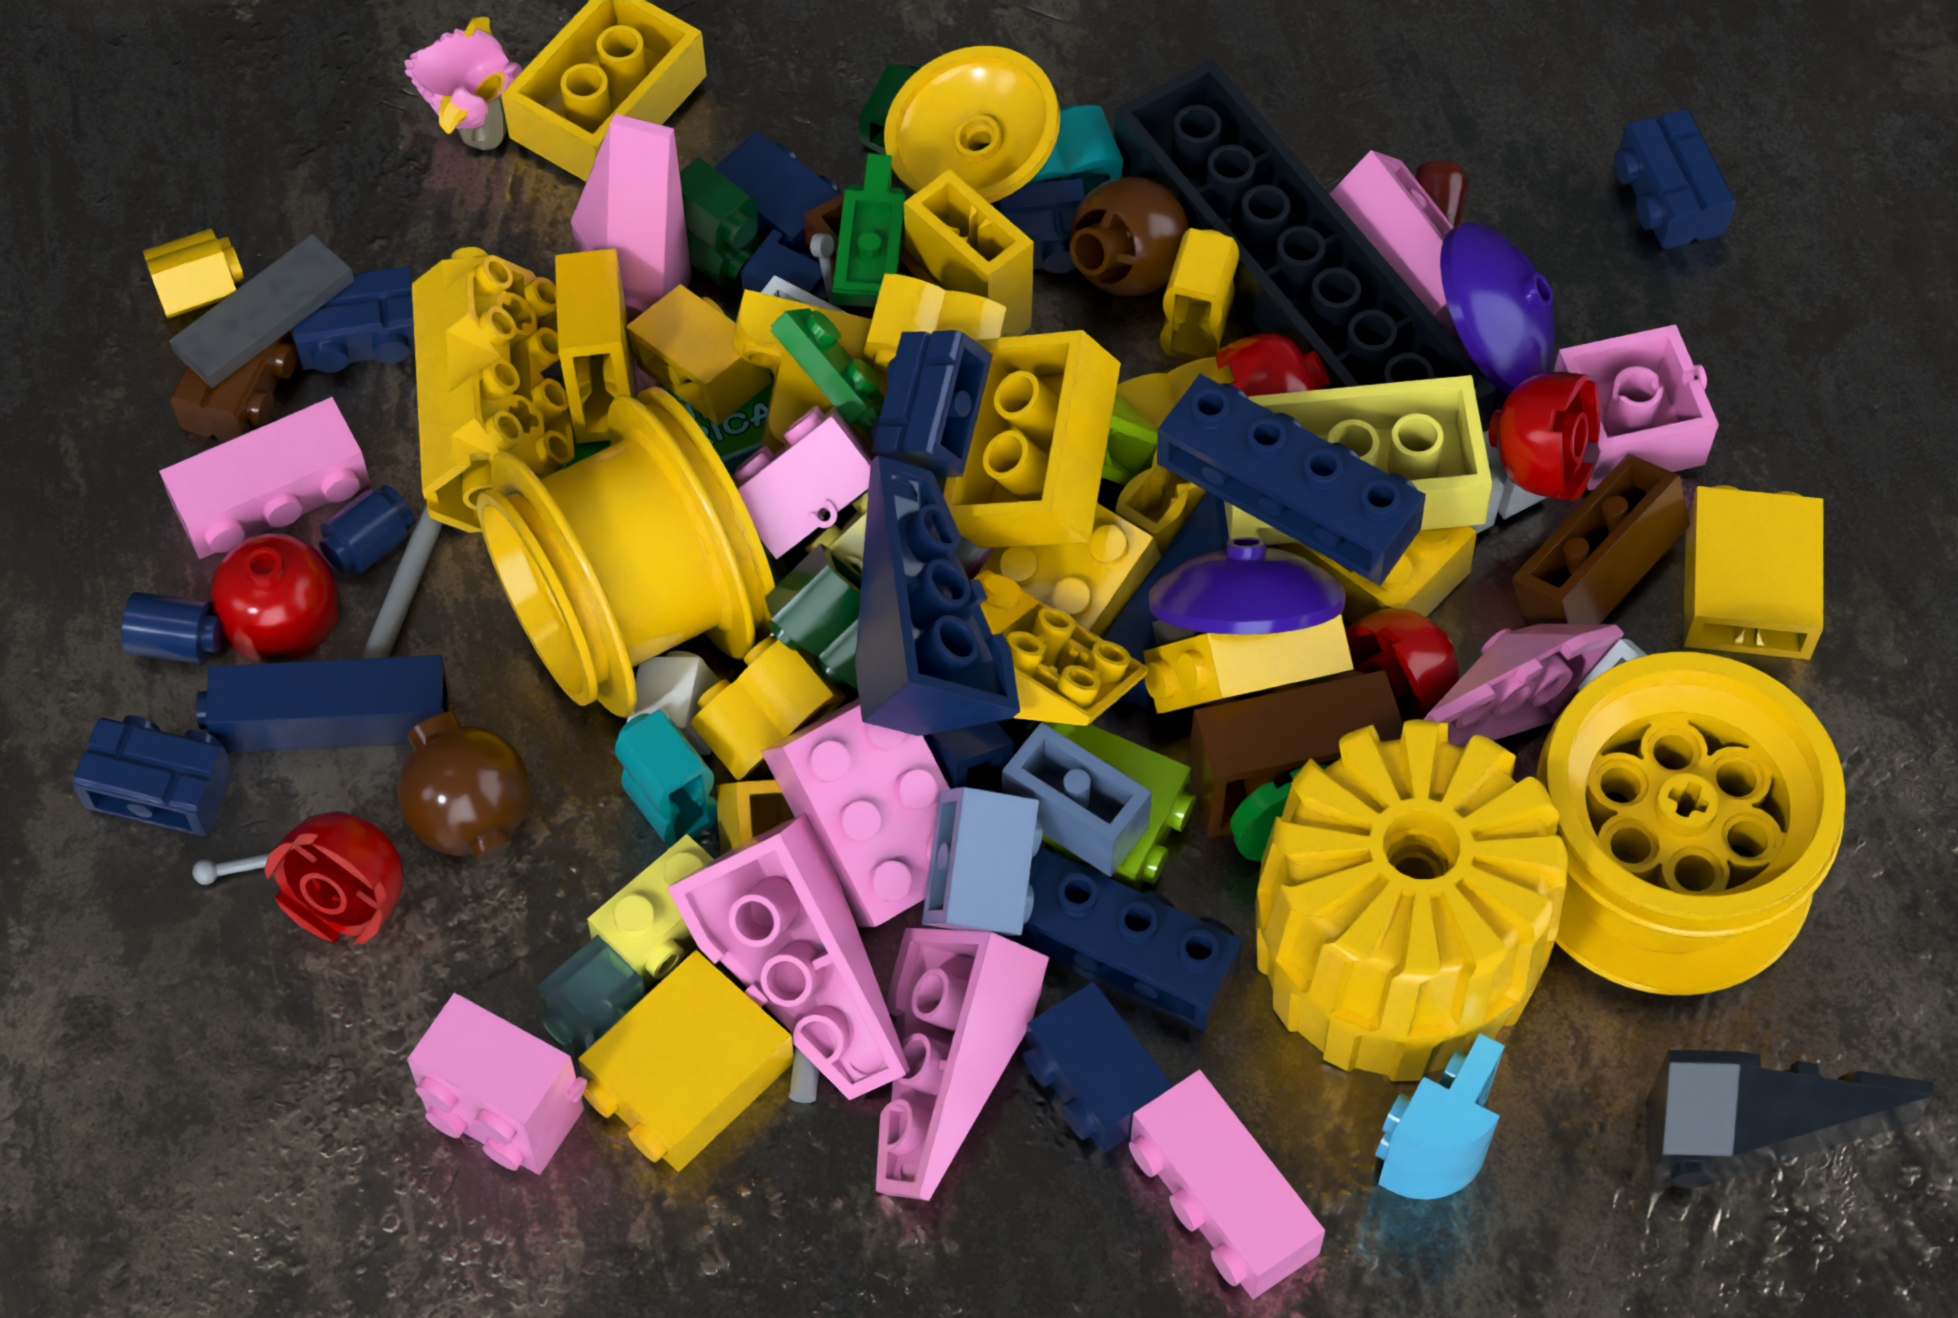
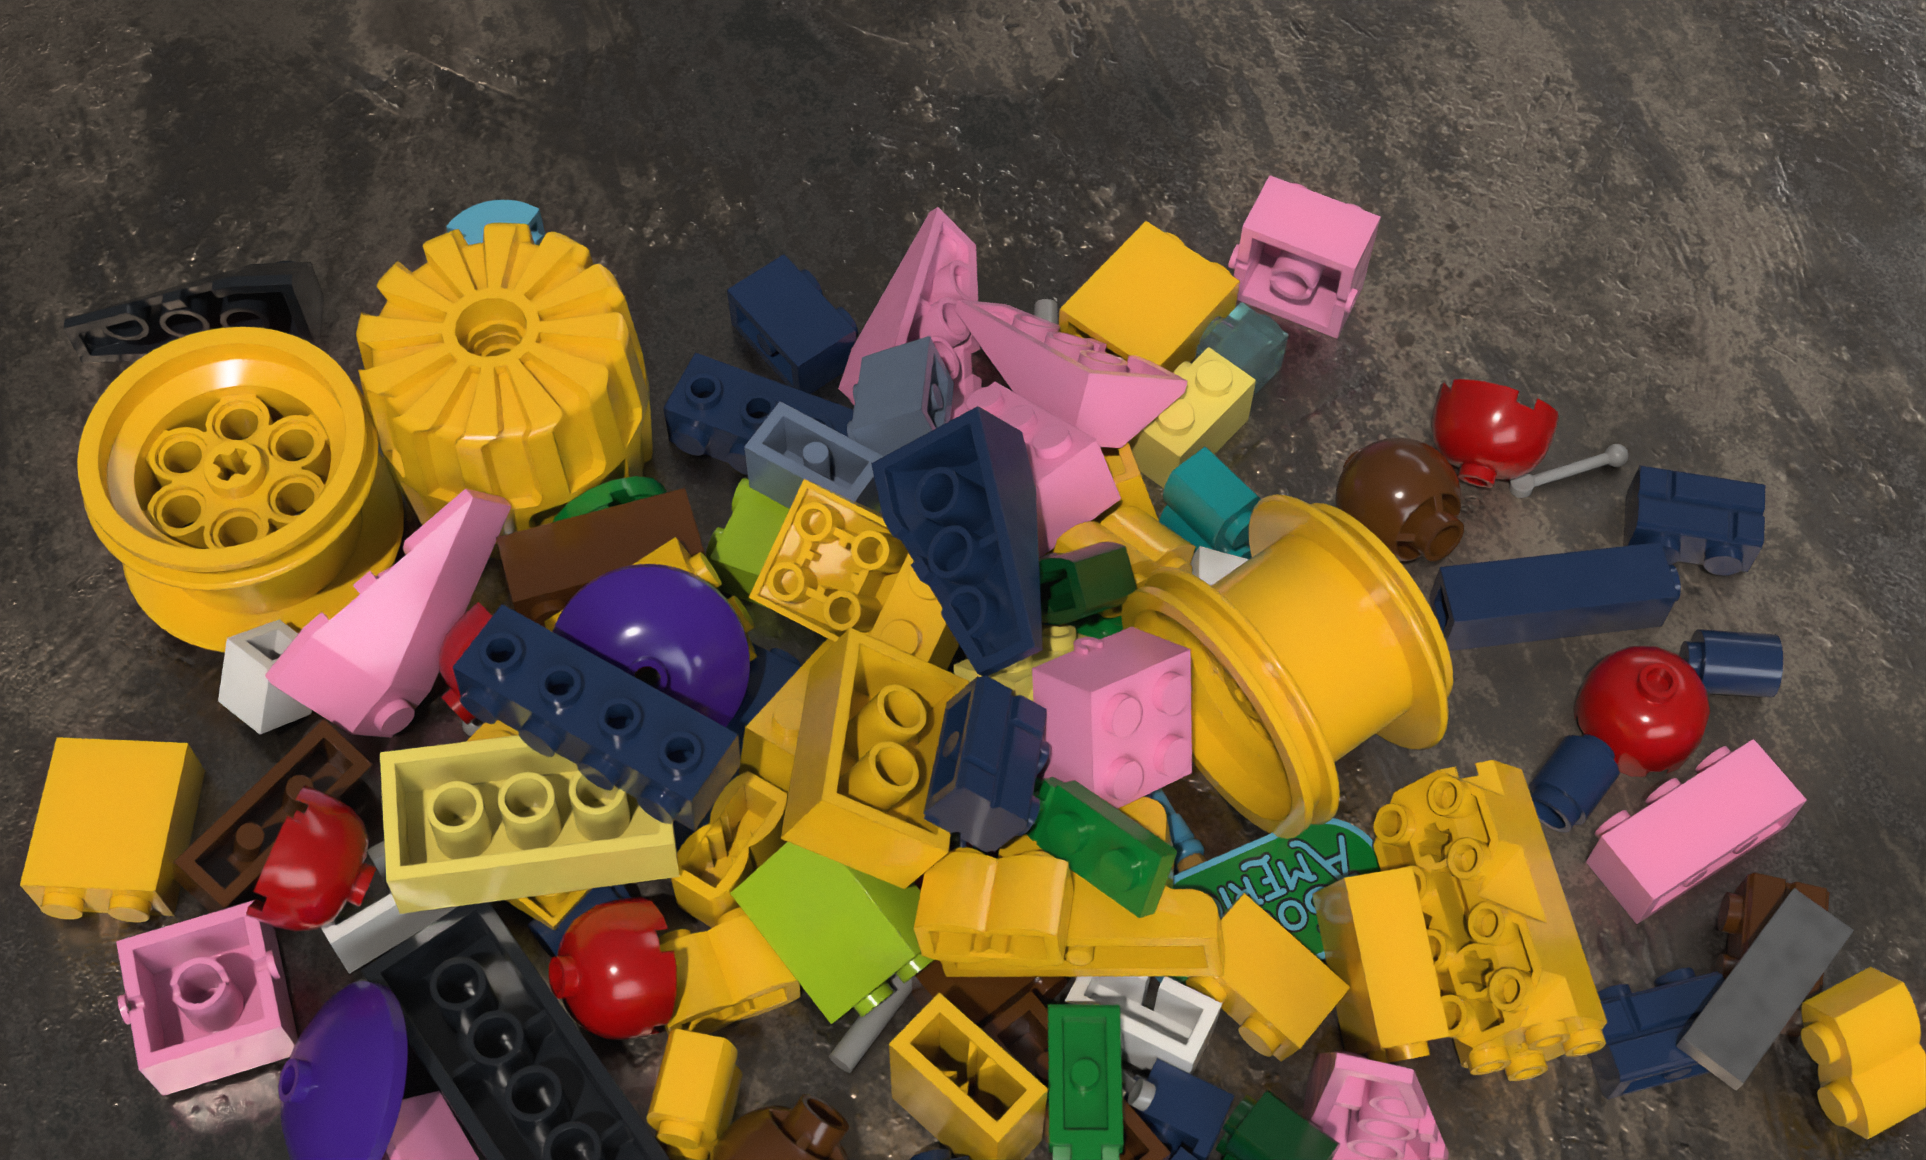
camera: 175 degrees right, 0 degrees up
light grey bar [361,505,443,659] -> none
bright pink brick [1129,1069,1325,1300] -> none

